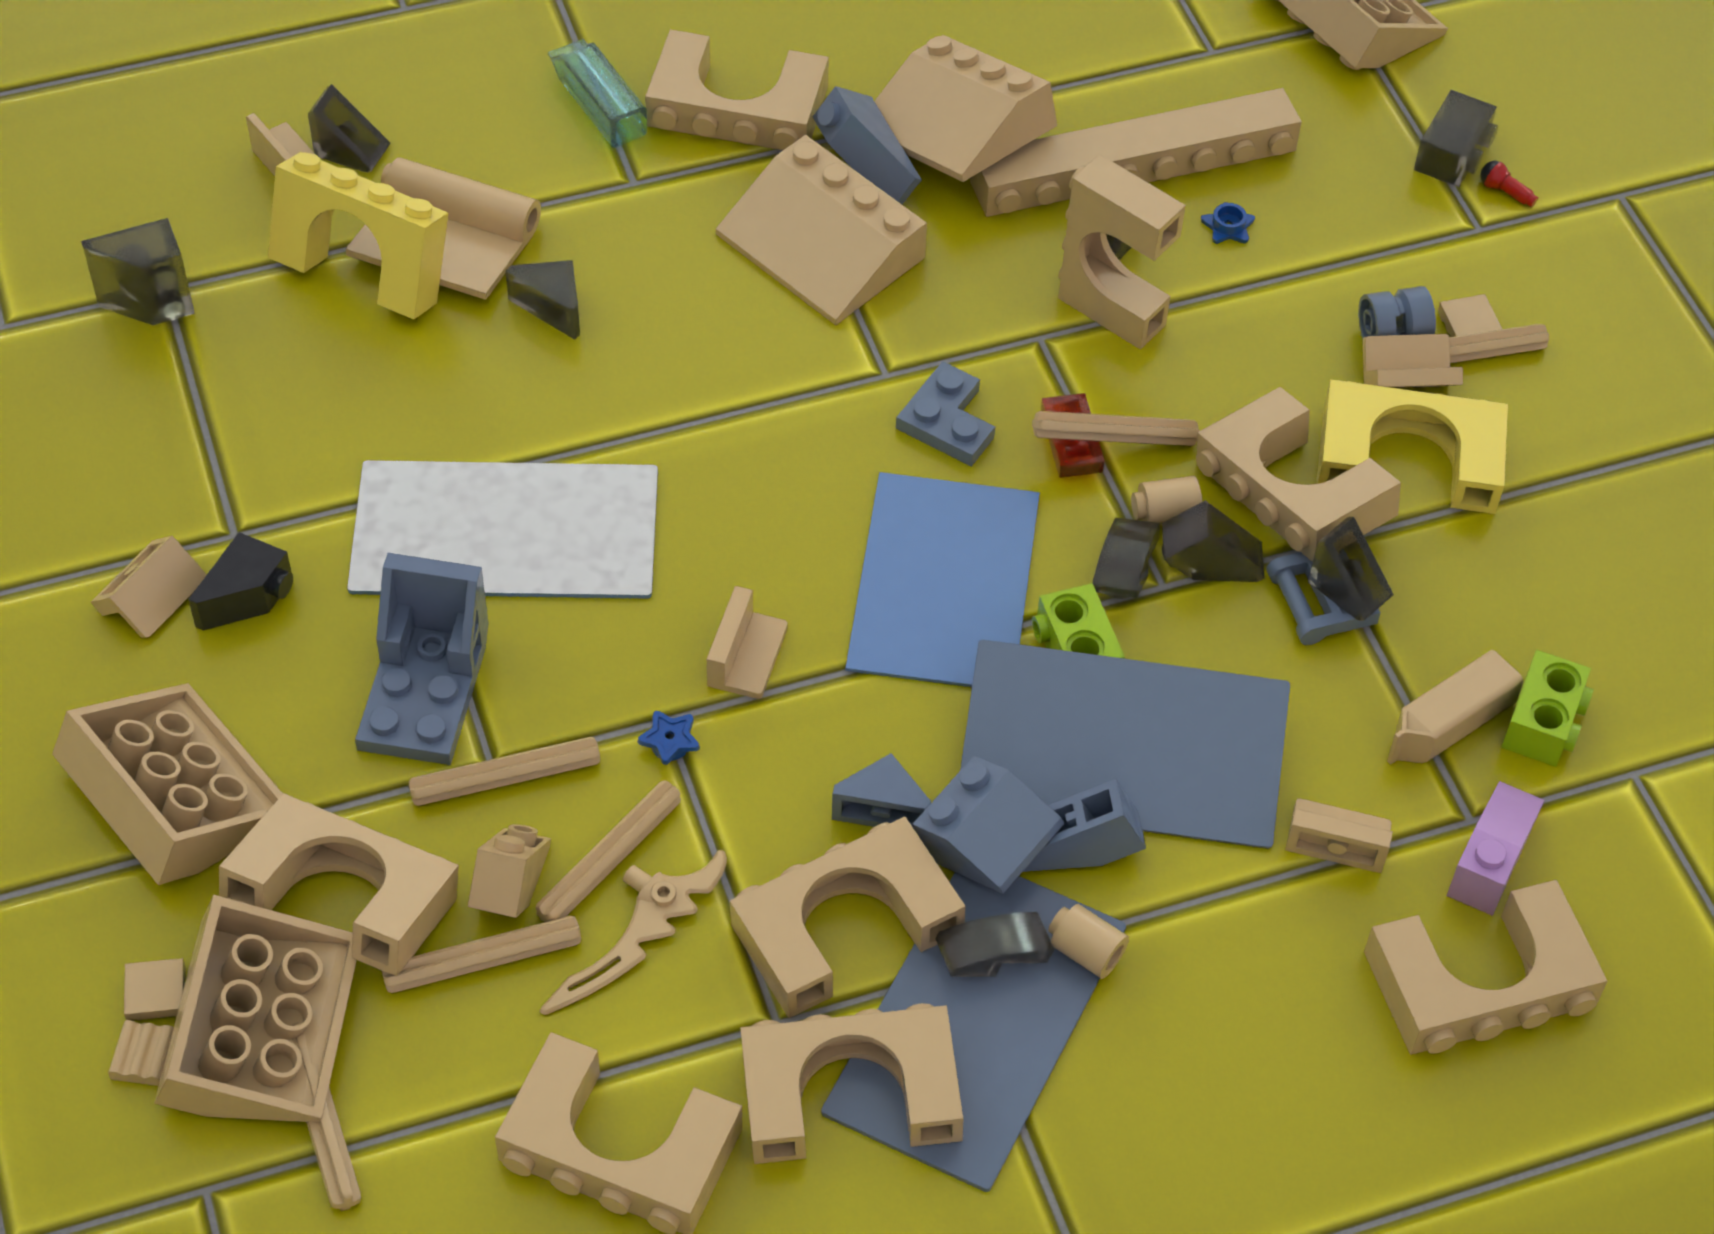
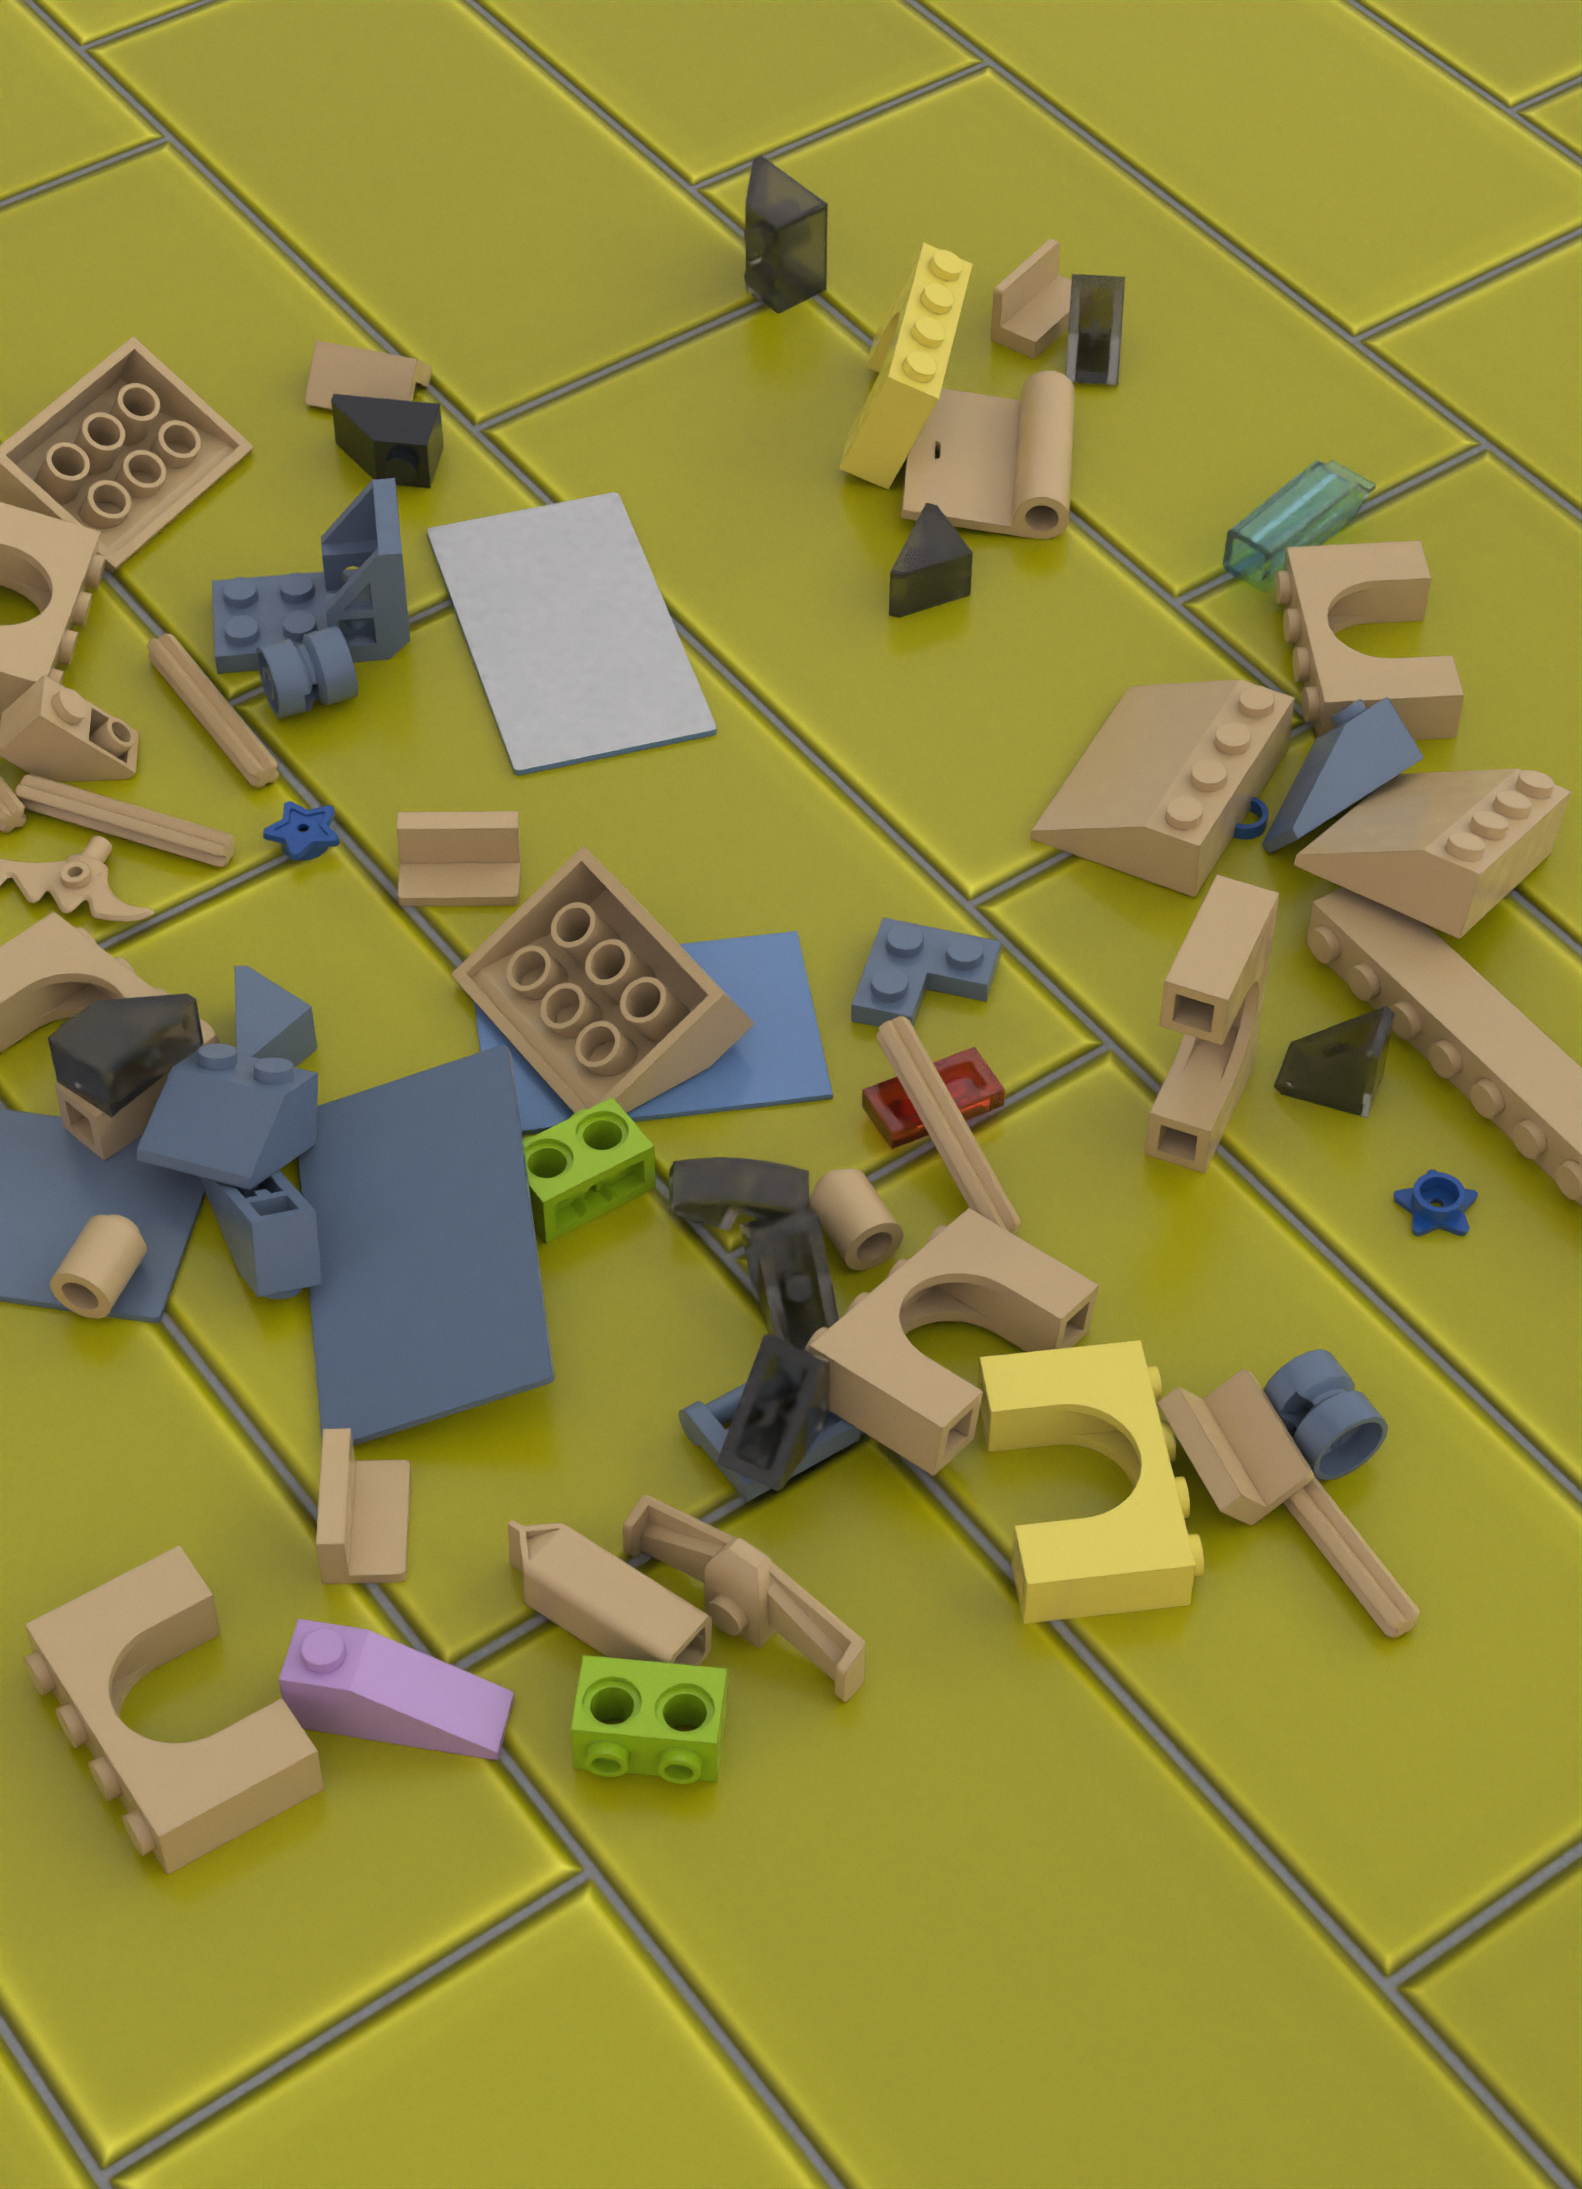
camera: 75 degrees right, 5 degrees down
clear smoke slope [935,912,1055,977] -> none
tan piece [1438,294,1502,337] -> none
none -> clear smoke slope [48,993,204,1117]
none -> sand blue wheel [256,625,358,719]
none -> tan slope [451,845,755,1113]
none -> tan plate [622,1495,866,1702]

